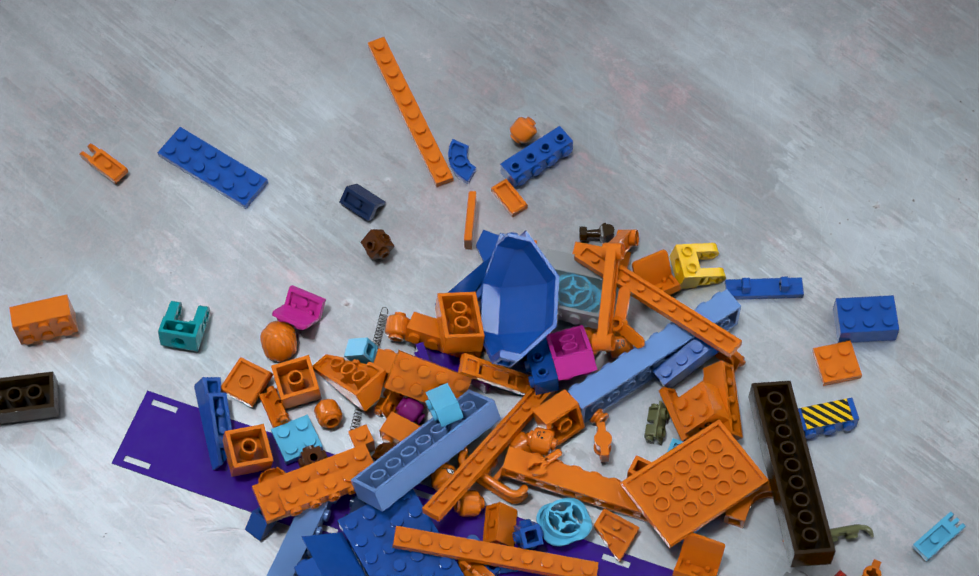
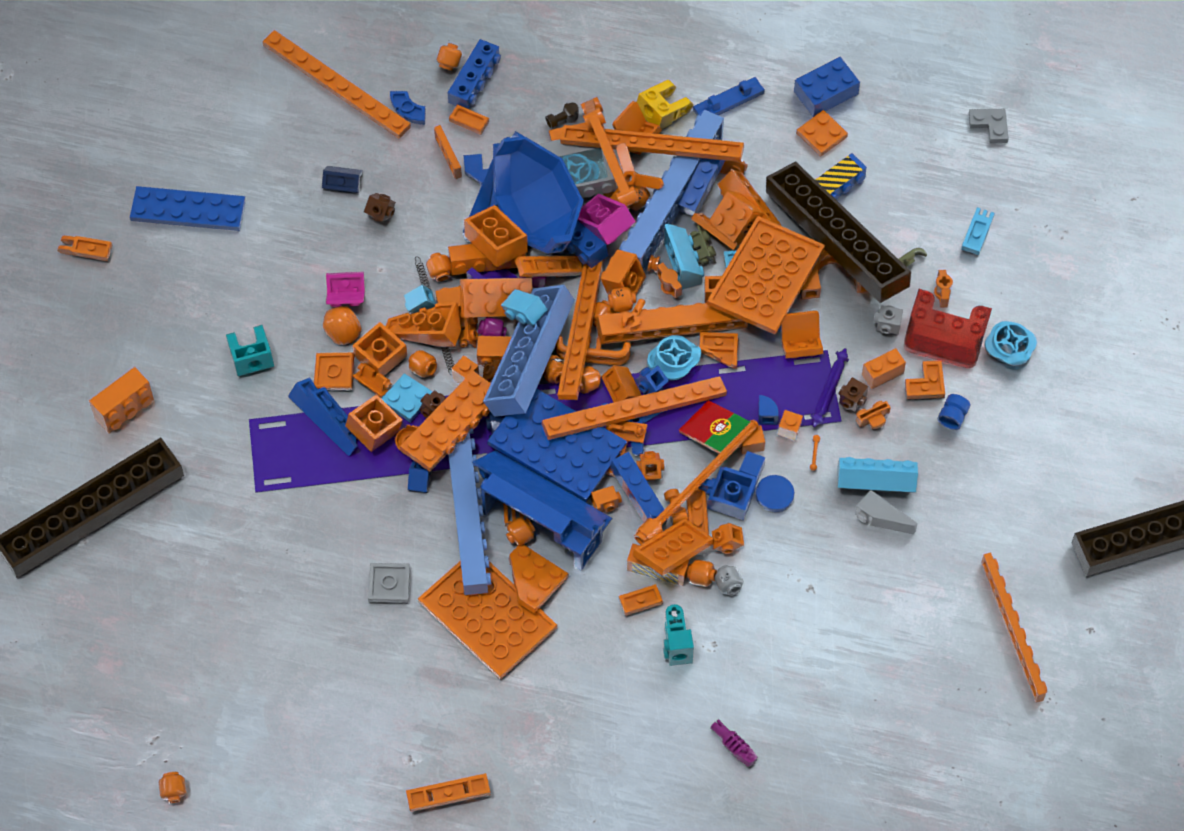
camera: 30 degrees left, 0 degrees up
none -> medium azure slope [664,224,704,290]

